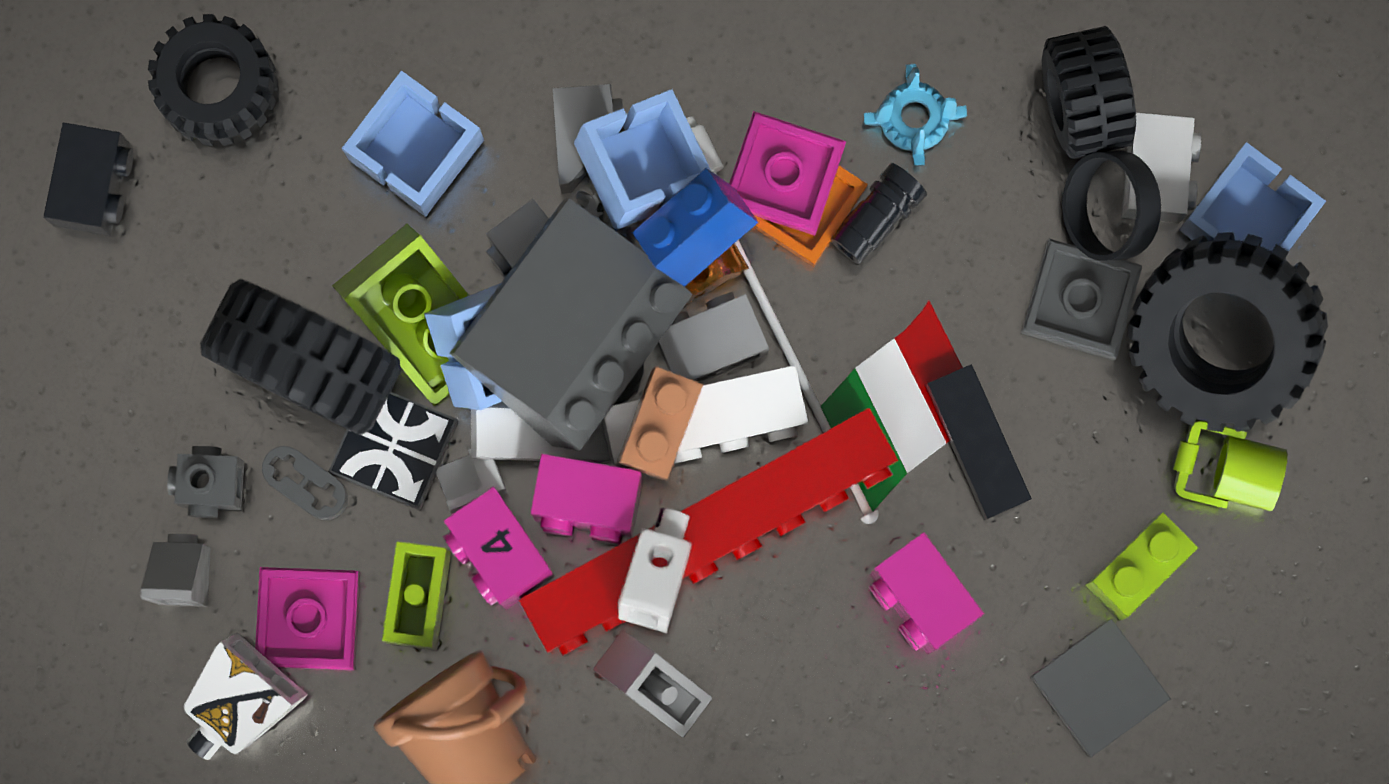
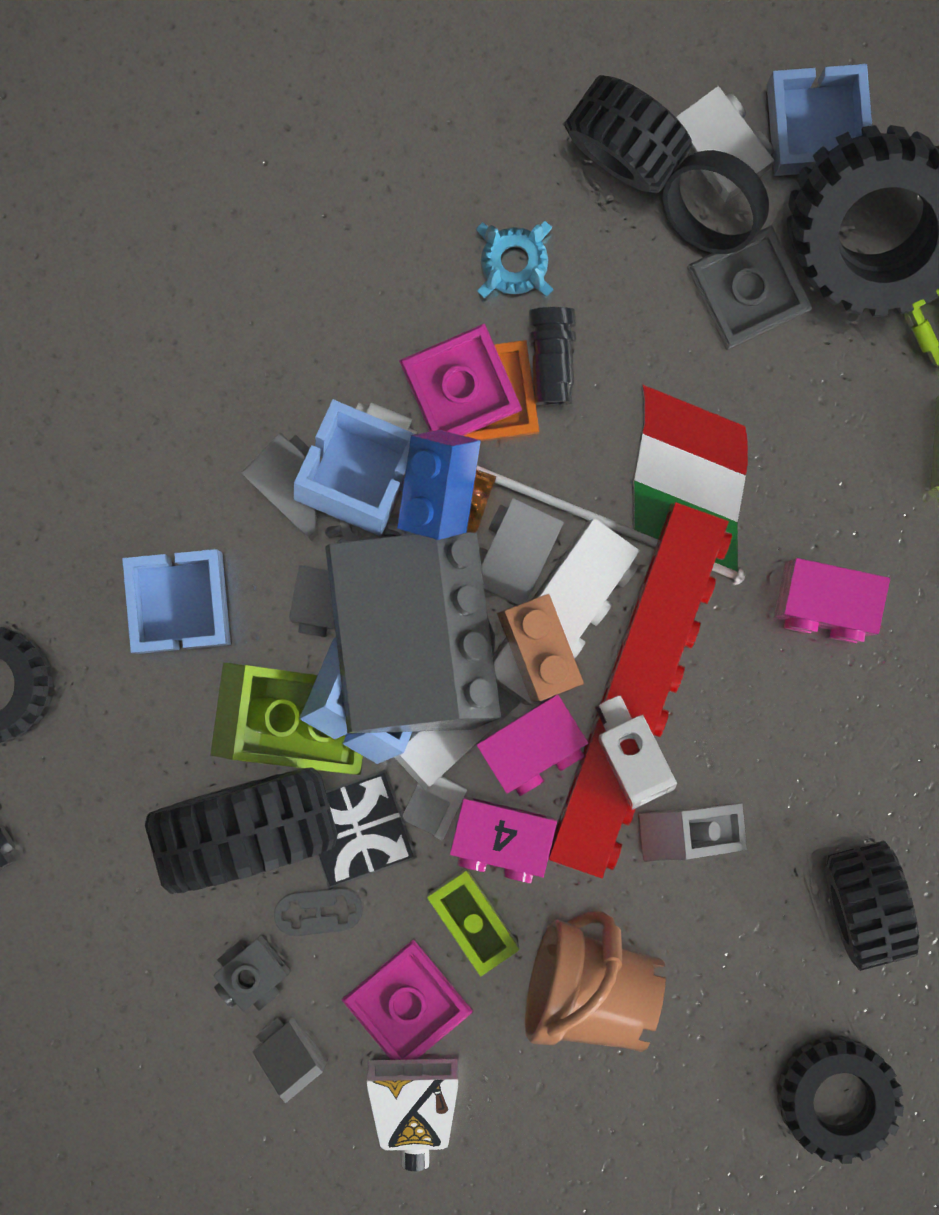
camera: 40 degrees left, 5 degrees up
black tile [925,364,1032,520] -> none

